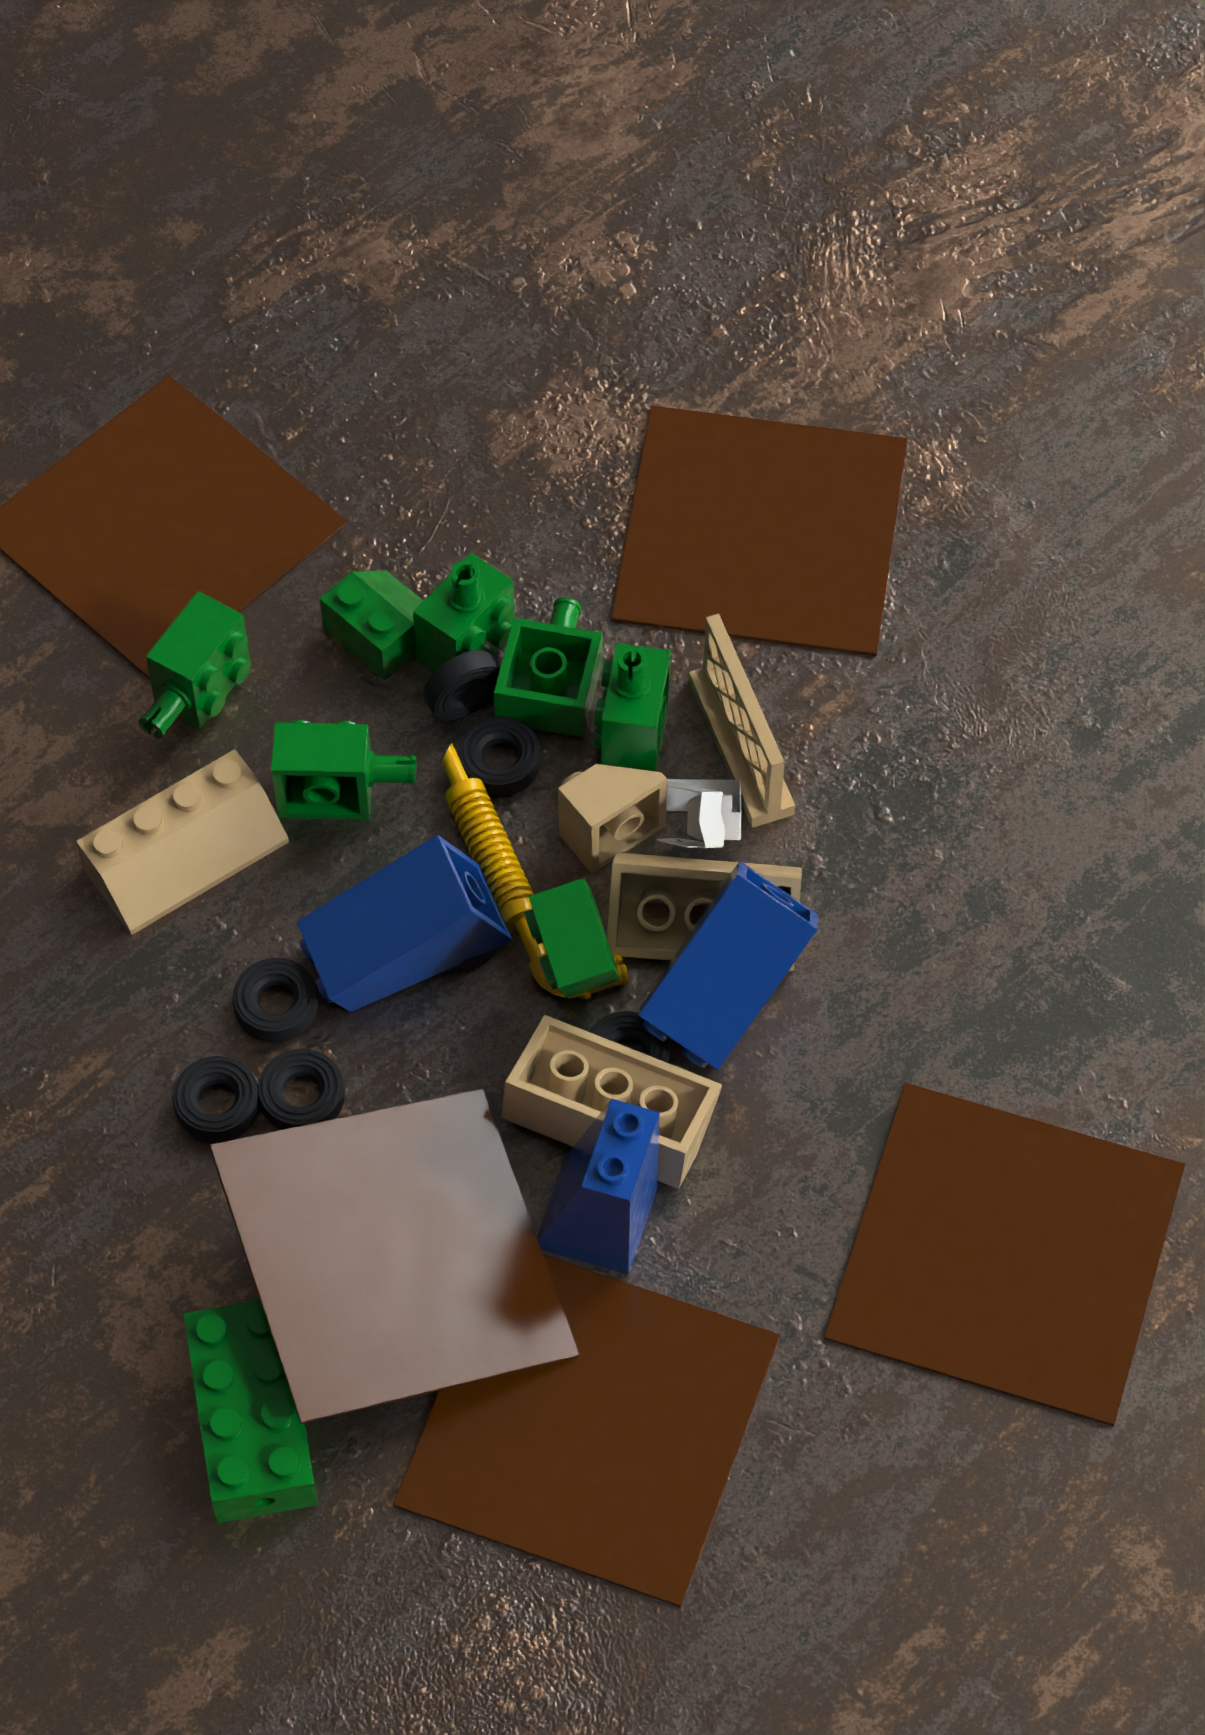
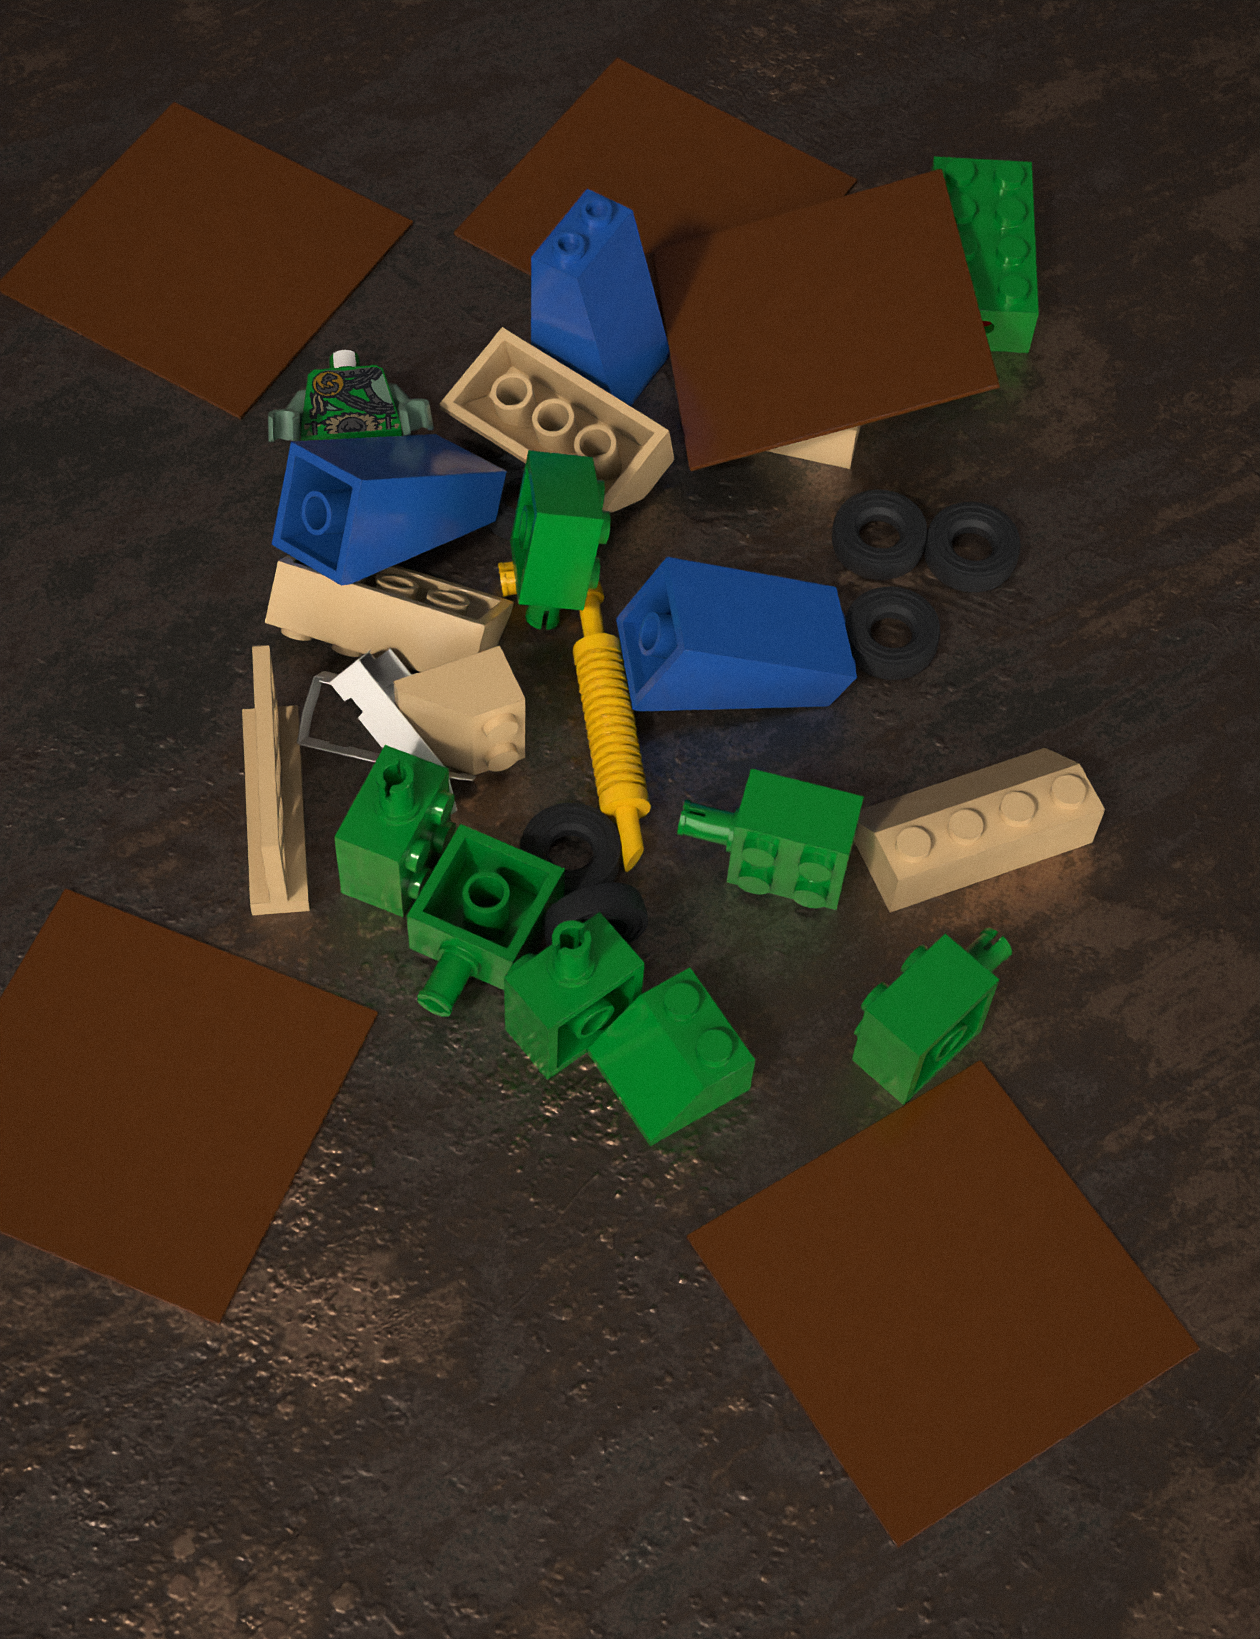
camera: 170 degrees left, 0 degrees up
none -> torso [268,350,434,442]

